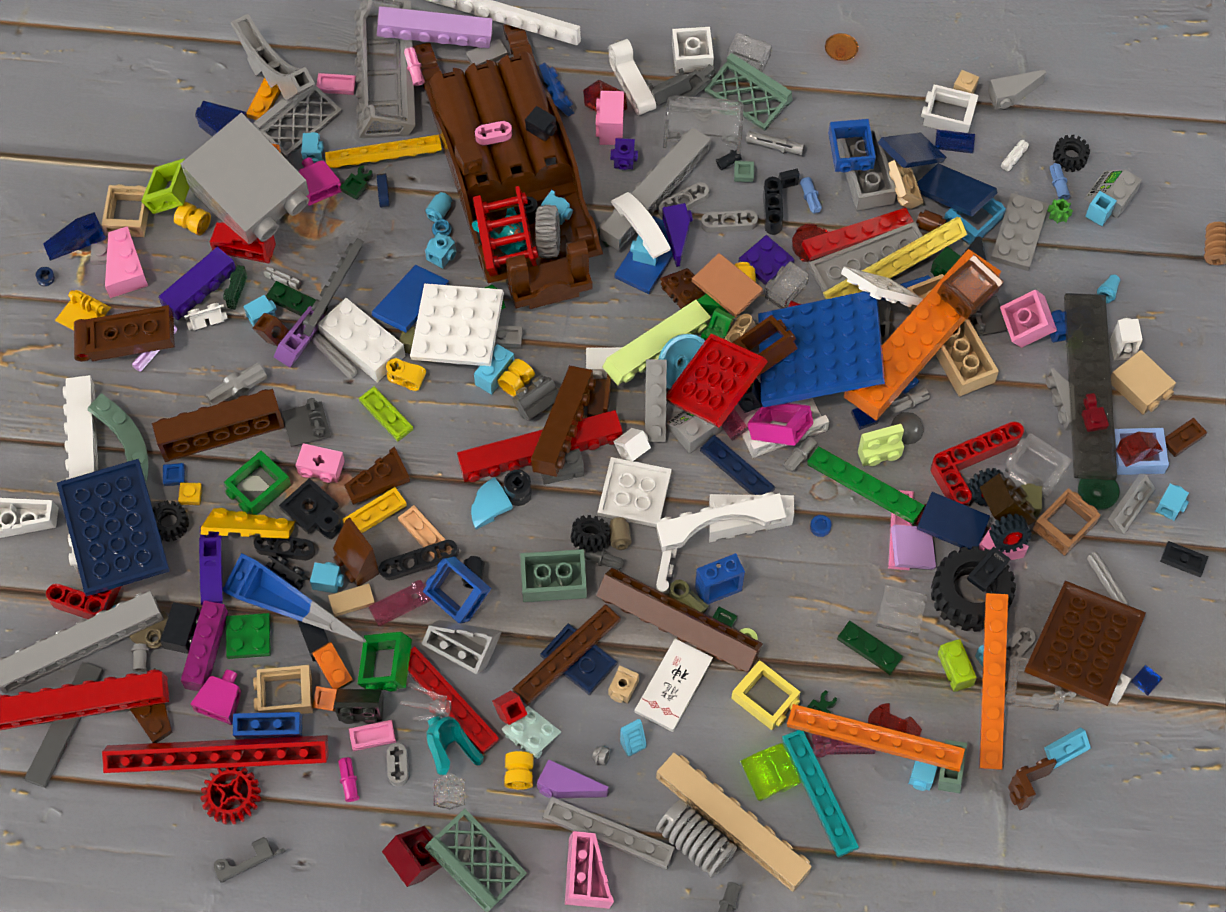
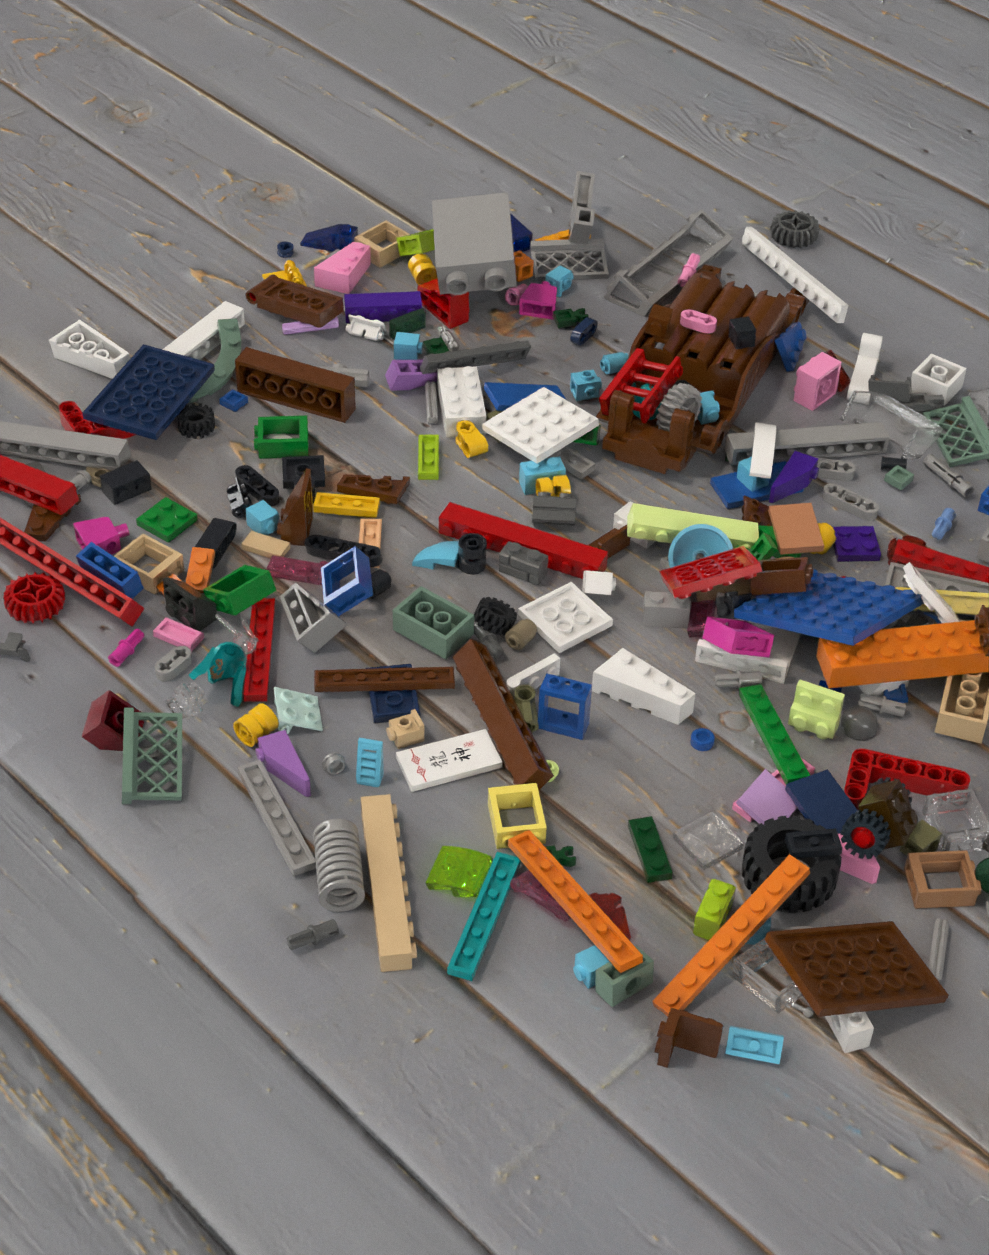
camera: 40 degrees right, 20 degrees down
yellow plate [178,483,202,505] -> none
magenta brick [181,601,229,692] -> none
dark purple slope [199,526,223,605] -> none
yellow wing [201,508,295,539] -> none
blue plate [223,553,366,642] -> none
reddish brown brick [252,313,289,346] -> none
dark grey hinge [282,398,331,447] -> none
bright pink brick [296,443,345,483] -> none
bright pink tile [316,73,356,95] -> none
yellow plate [325,135,442,168] -> none
lavender brick [377,6,492,48] -> none
dark azure plate [432,219,452,236] -> none
red brick [492,690,528,725] -> none
reddish brown brick [531,365,596,477] -> none
bright pink wedge [565,831,614,909] -> none
dark purple brick [610,138,638,170] -> none
light grey plate [645,359,667,442] -> none
white arch [656,492,786,552] -> none
dark blue tile [700,435,775,495] -> none
dark green plate [712,606,738,628] -> none
black beam [763,176,783,235] -> none
clear brick [765,261,809,309] -> none
black tile [778,168,800,189] -> none
clear blue tile [1131,665,1163,696] -> none

